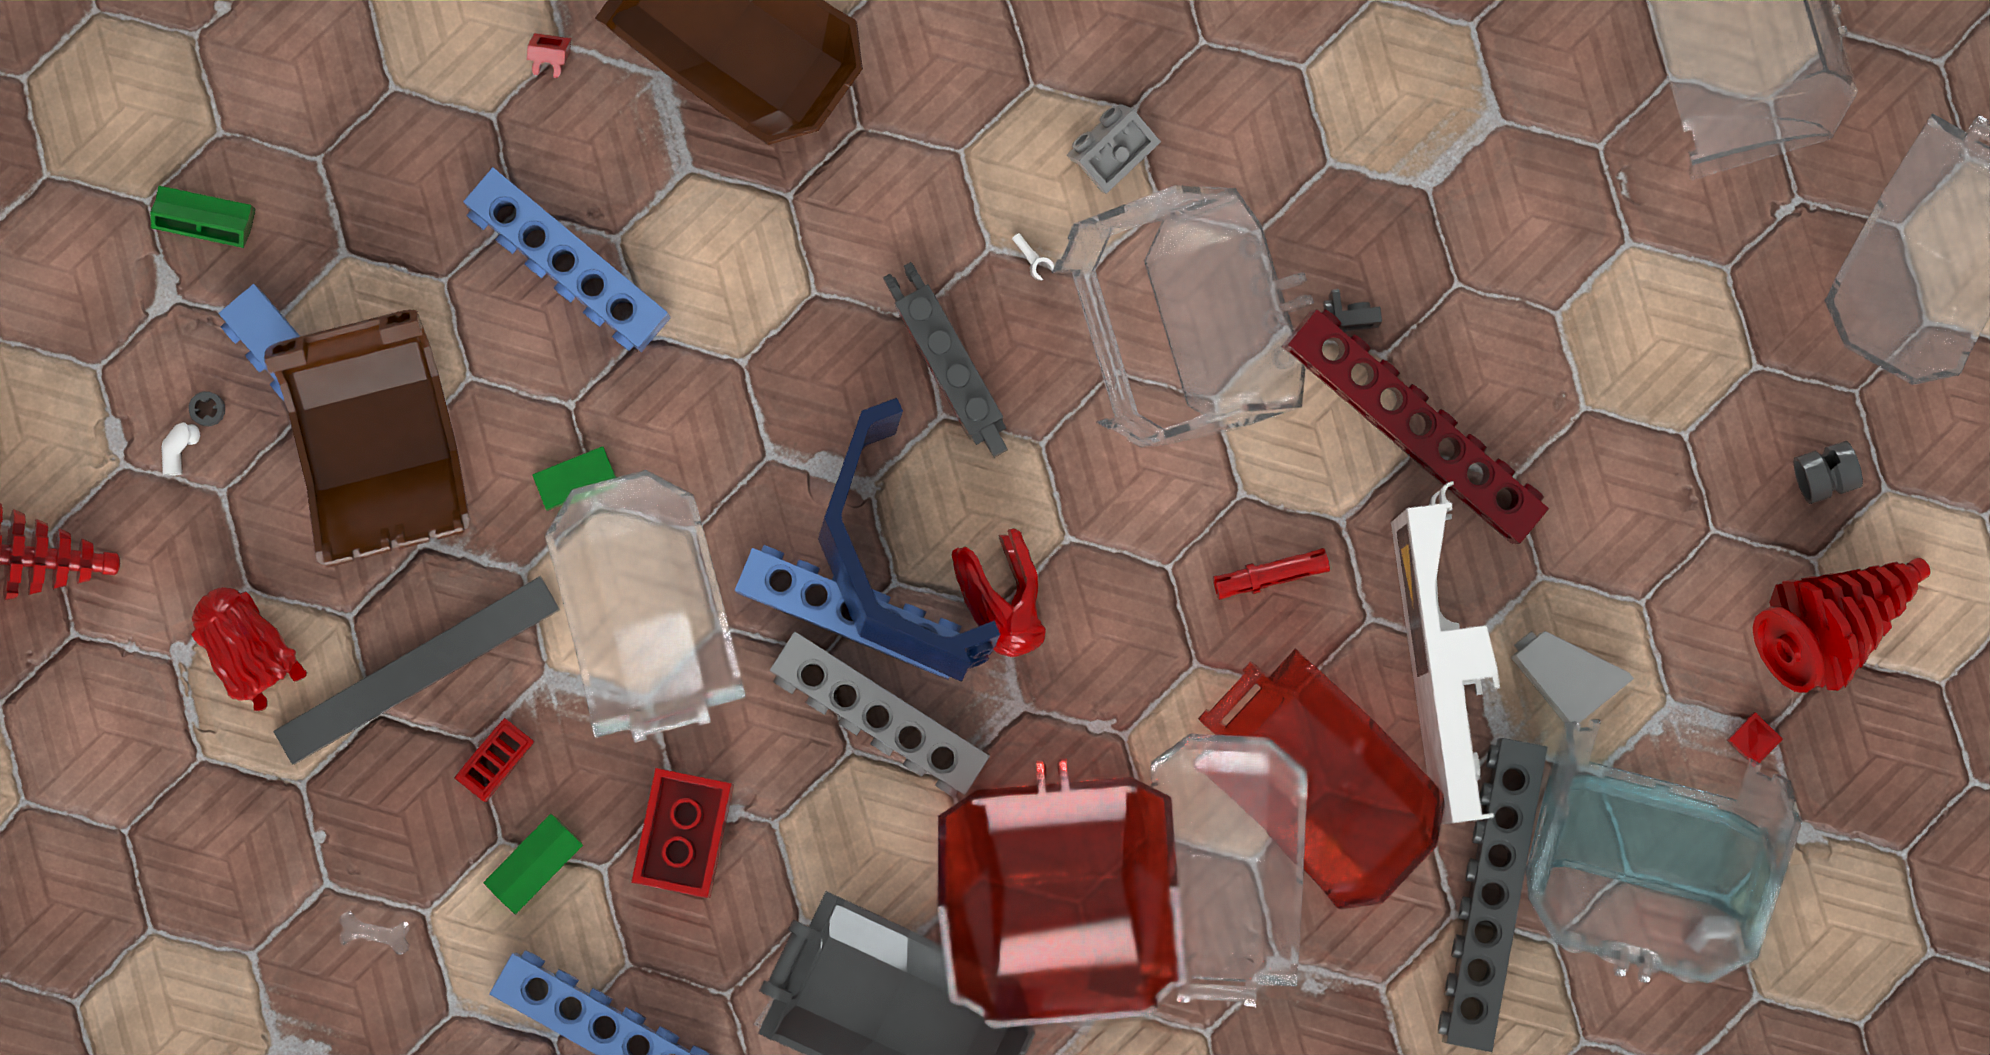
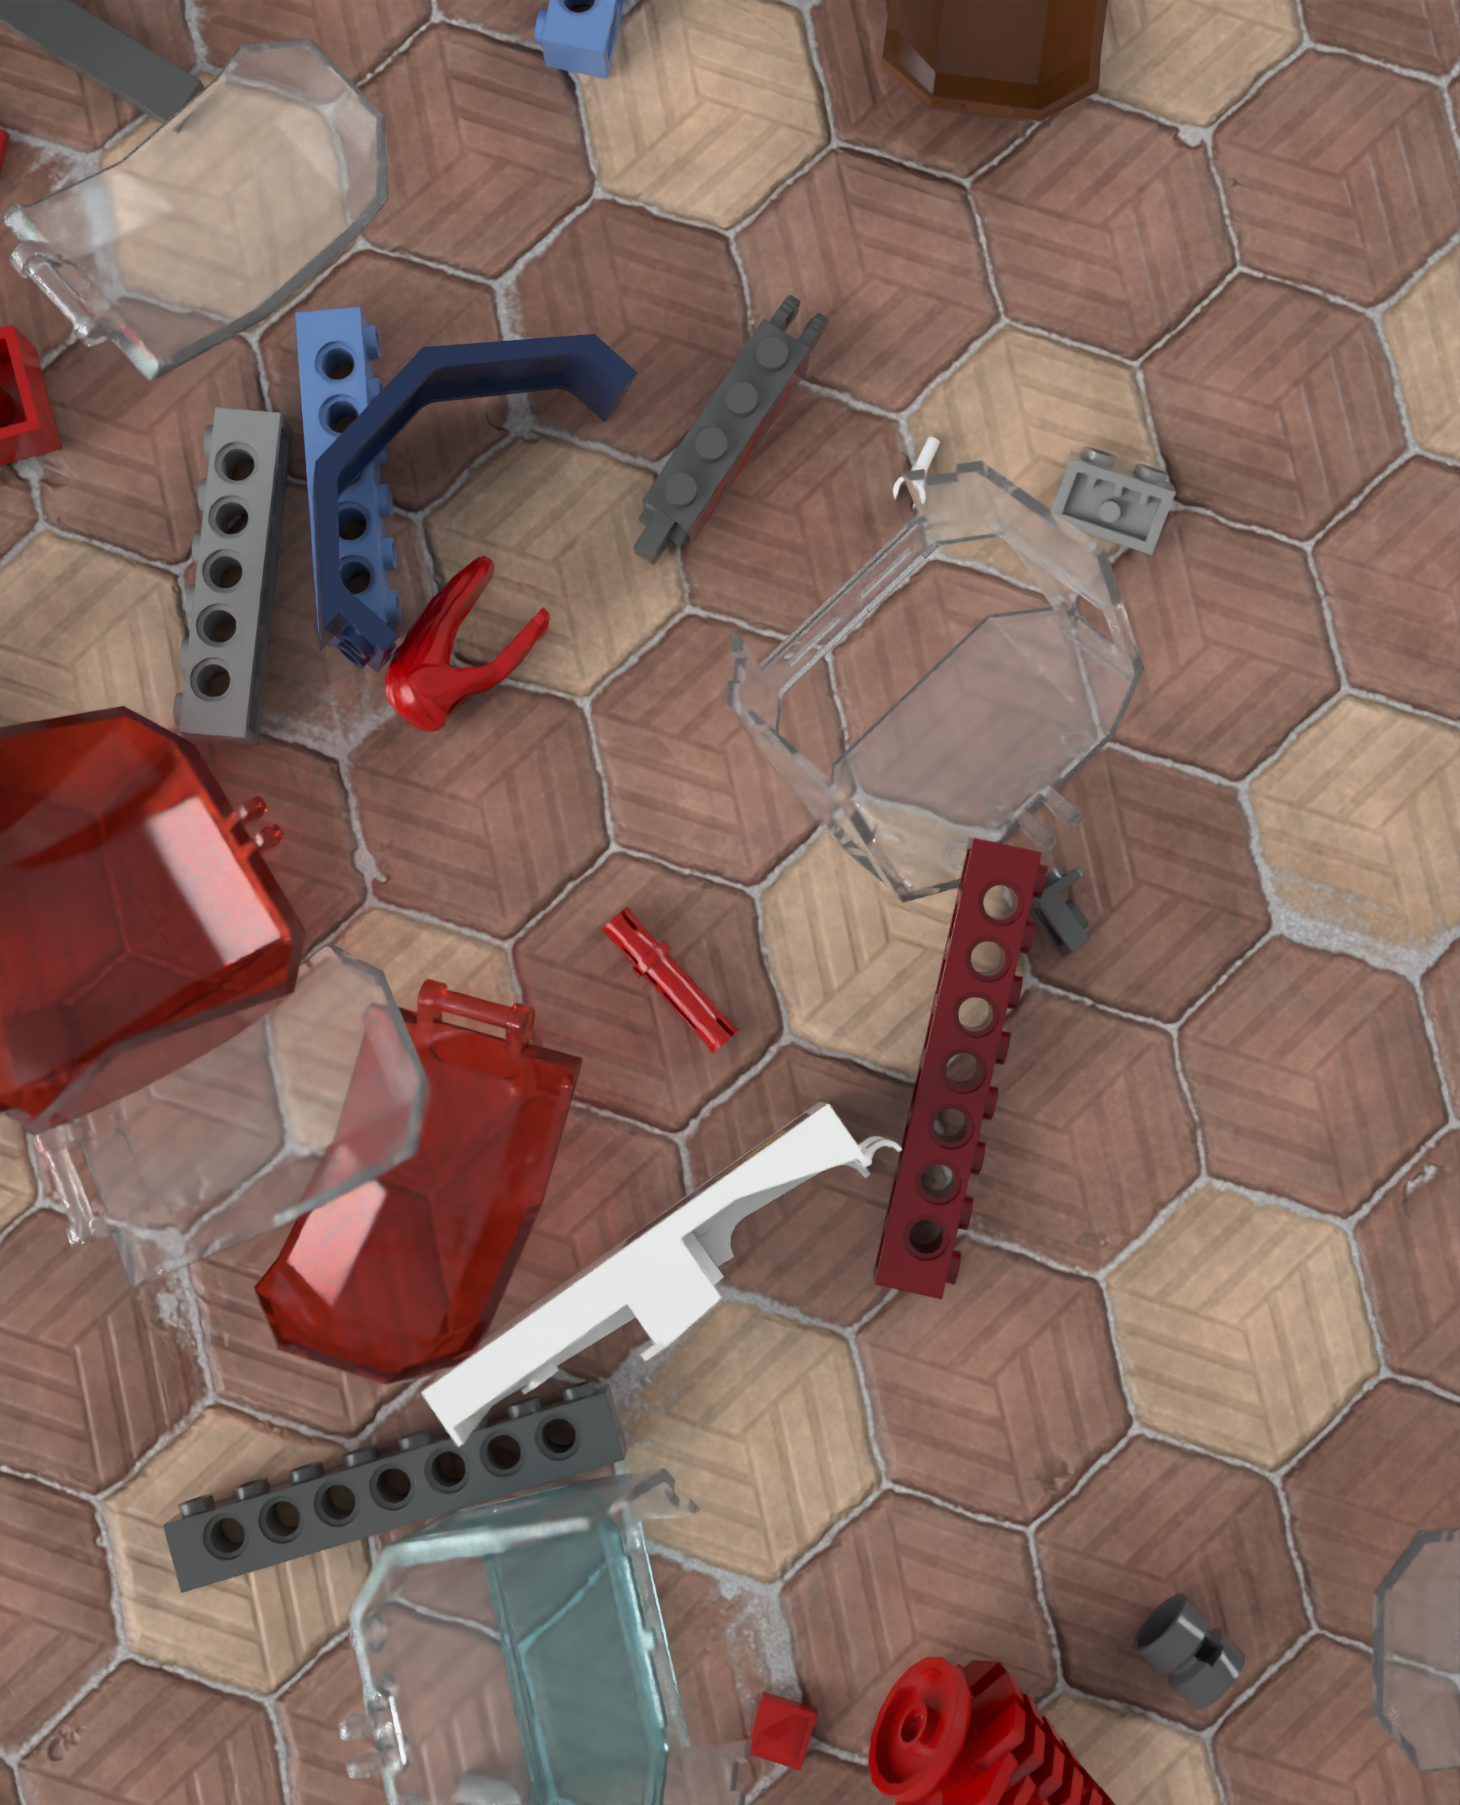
camera: 70 degrees right, 0 degrees up
green tile [532,446,618,511] -> none
light grey slope [1511,631,1634,728] -> none

